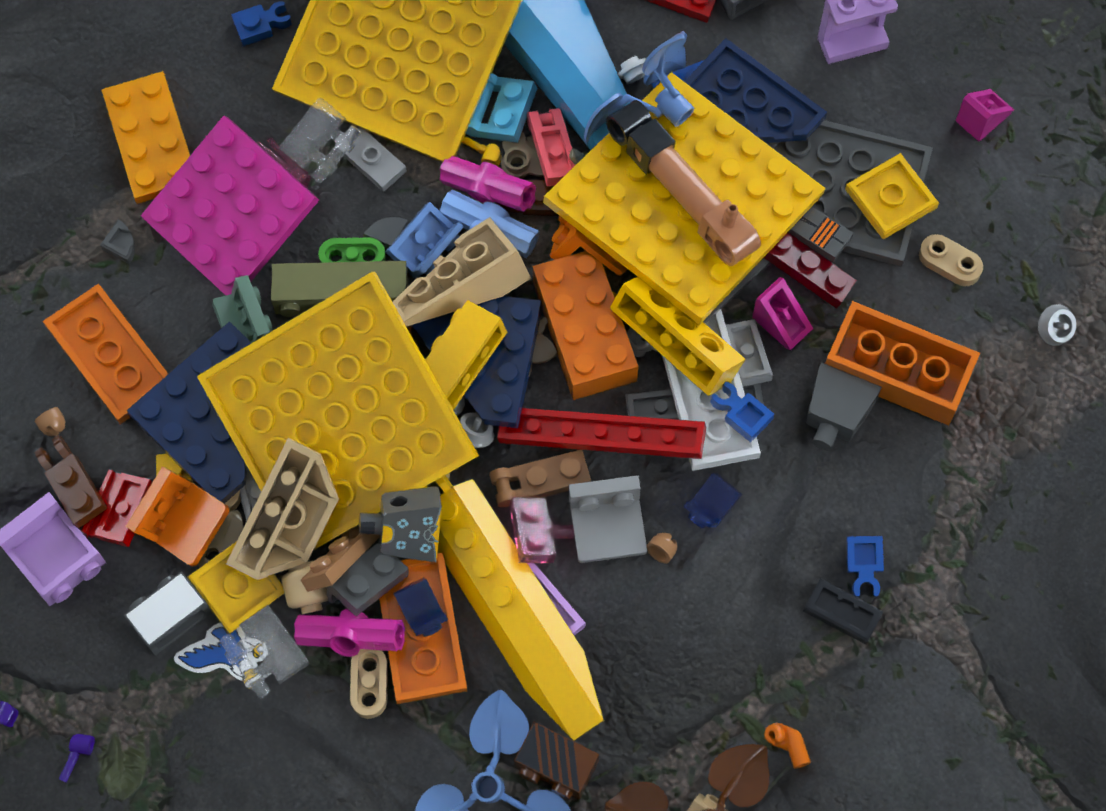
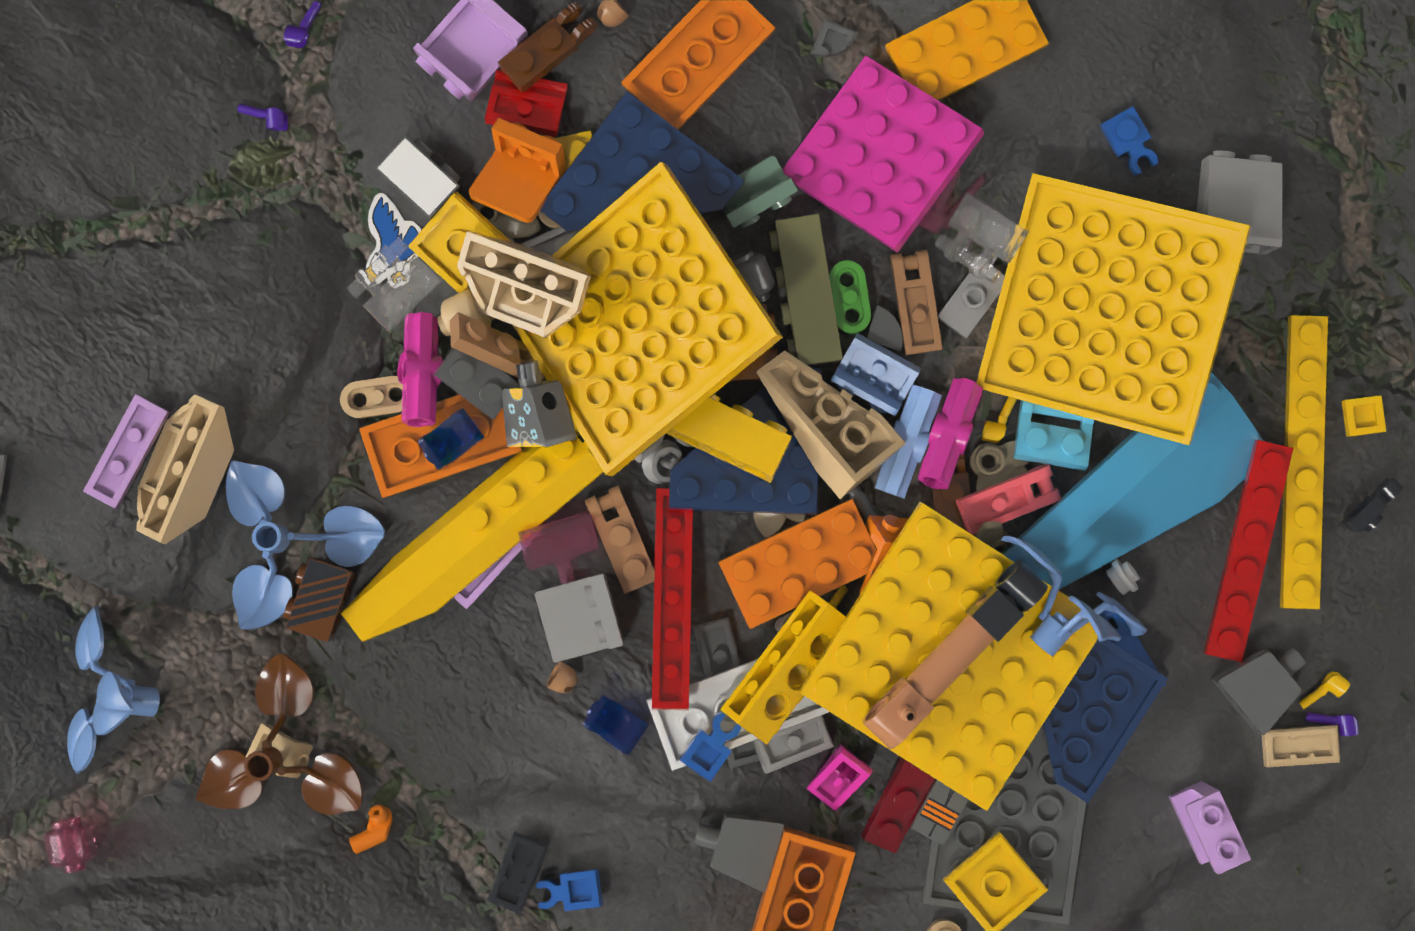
camera: 75 degrees right, 20 degrees up
none -> medium nougat plate [890,249,943,356]

